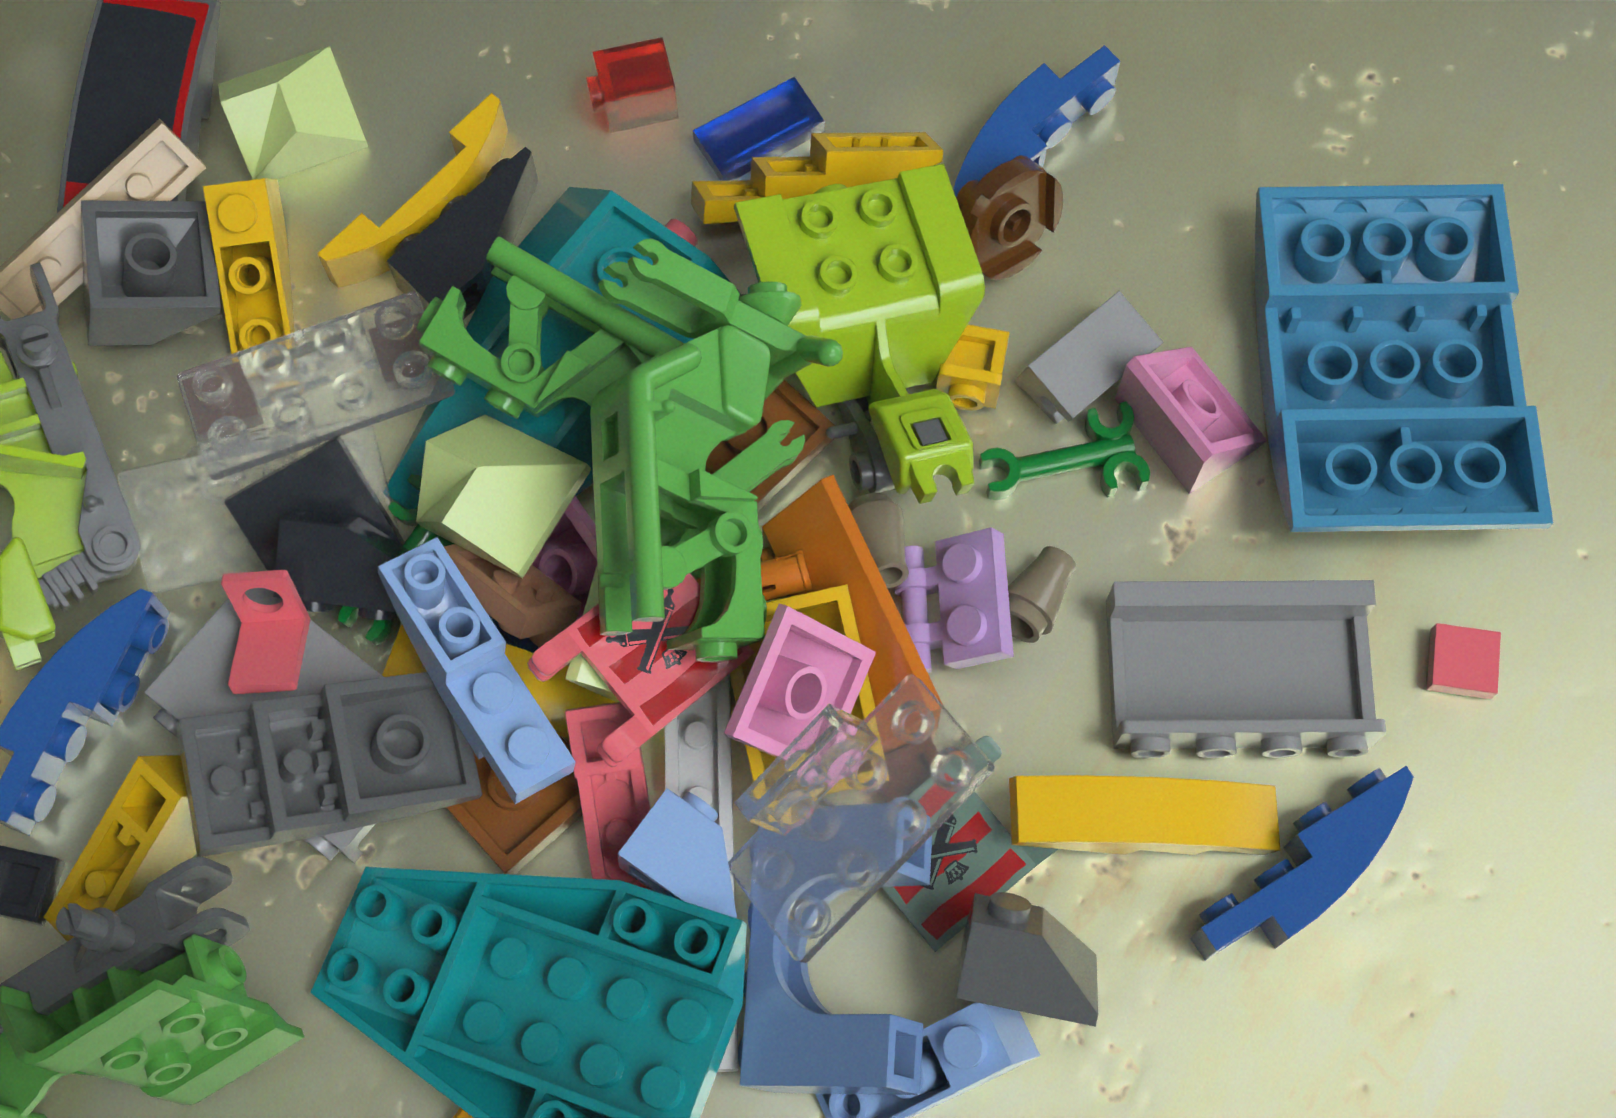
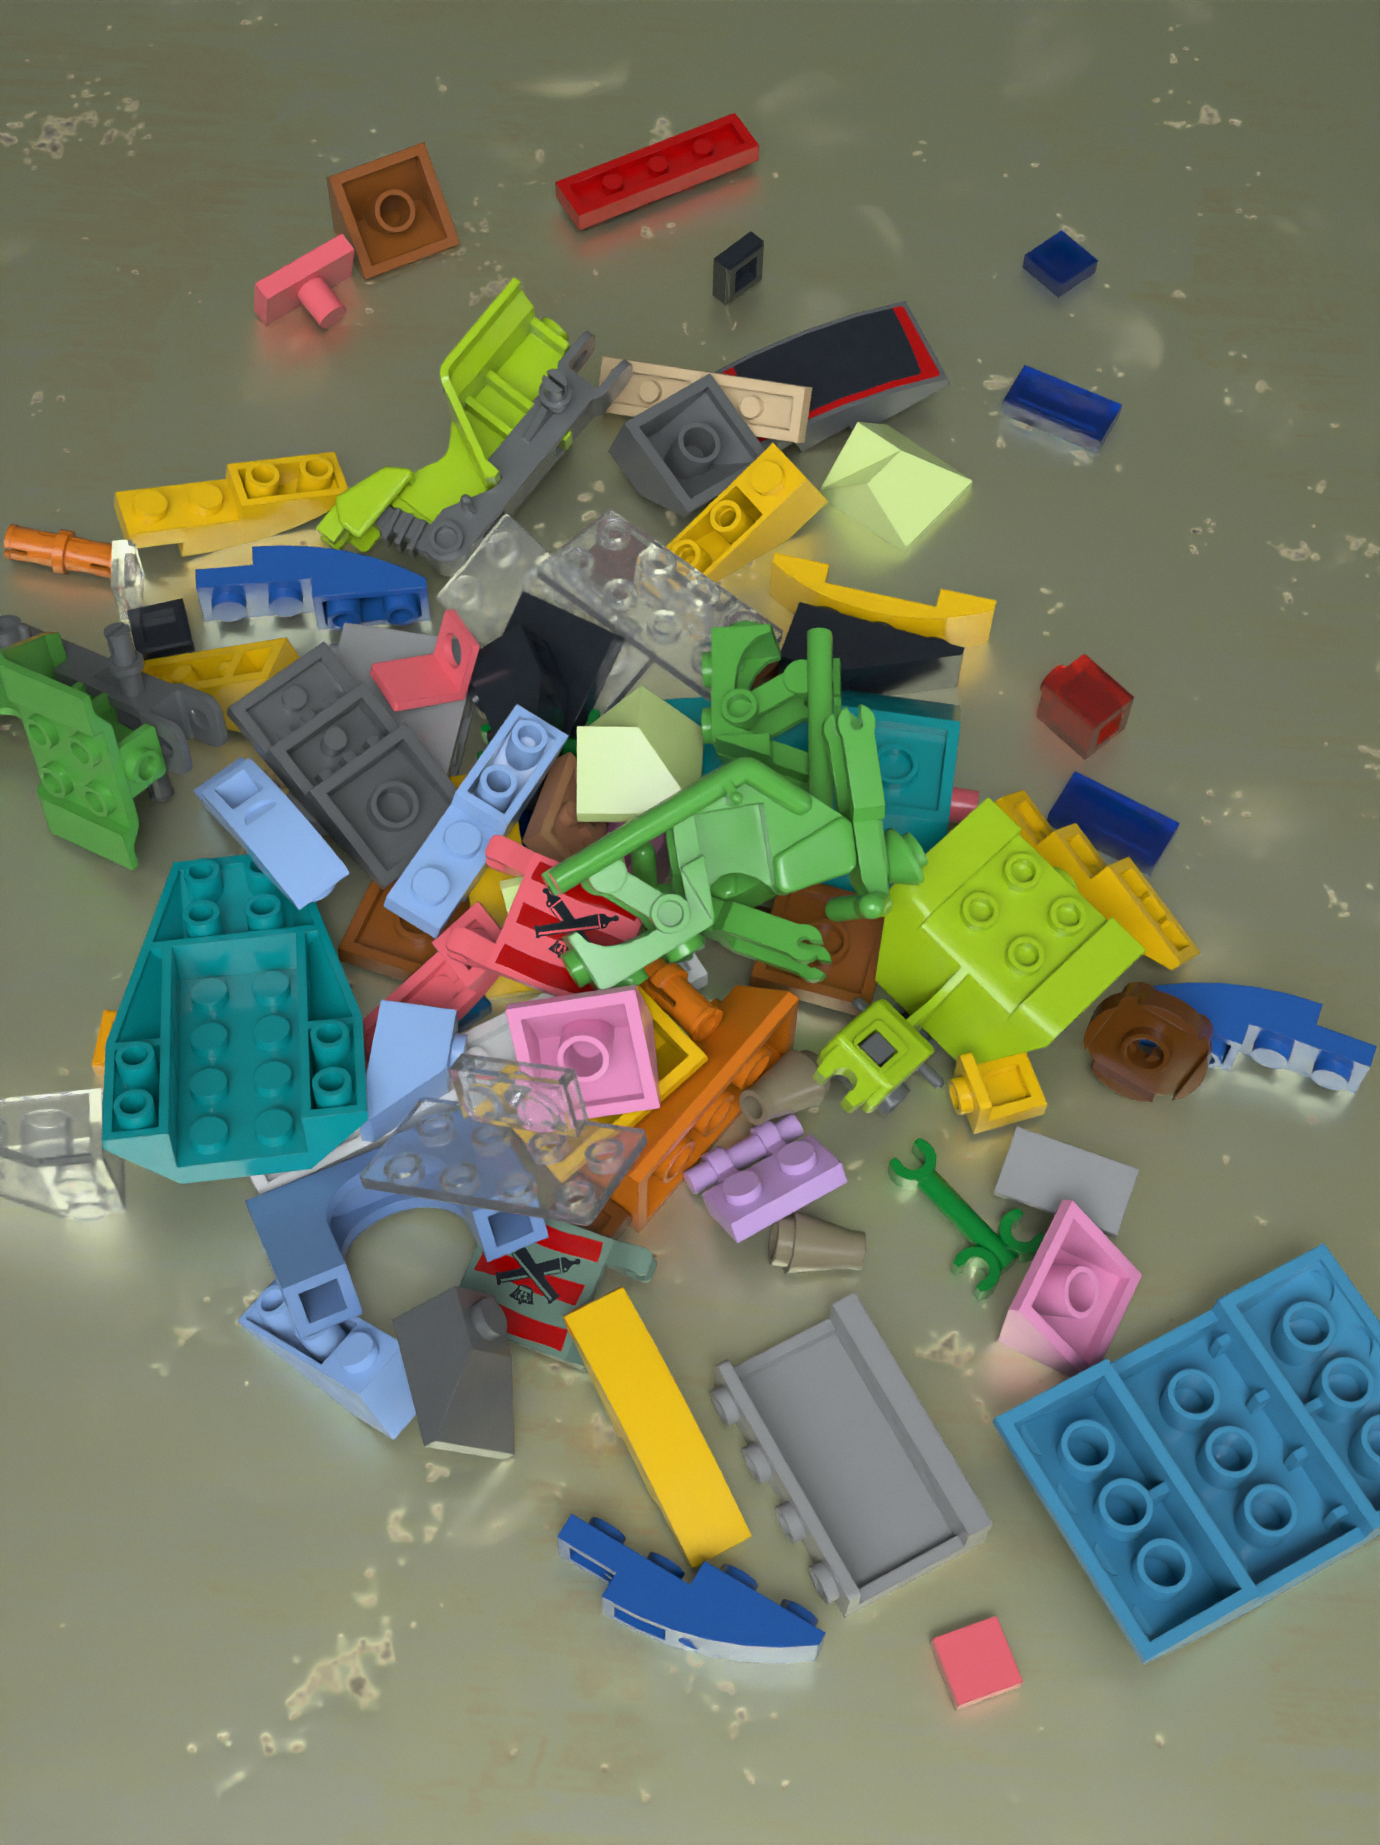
camera: 60 degrees right, 10 degrees down
none -> light blue slope [193,757,350,910]

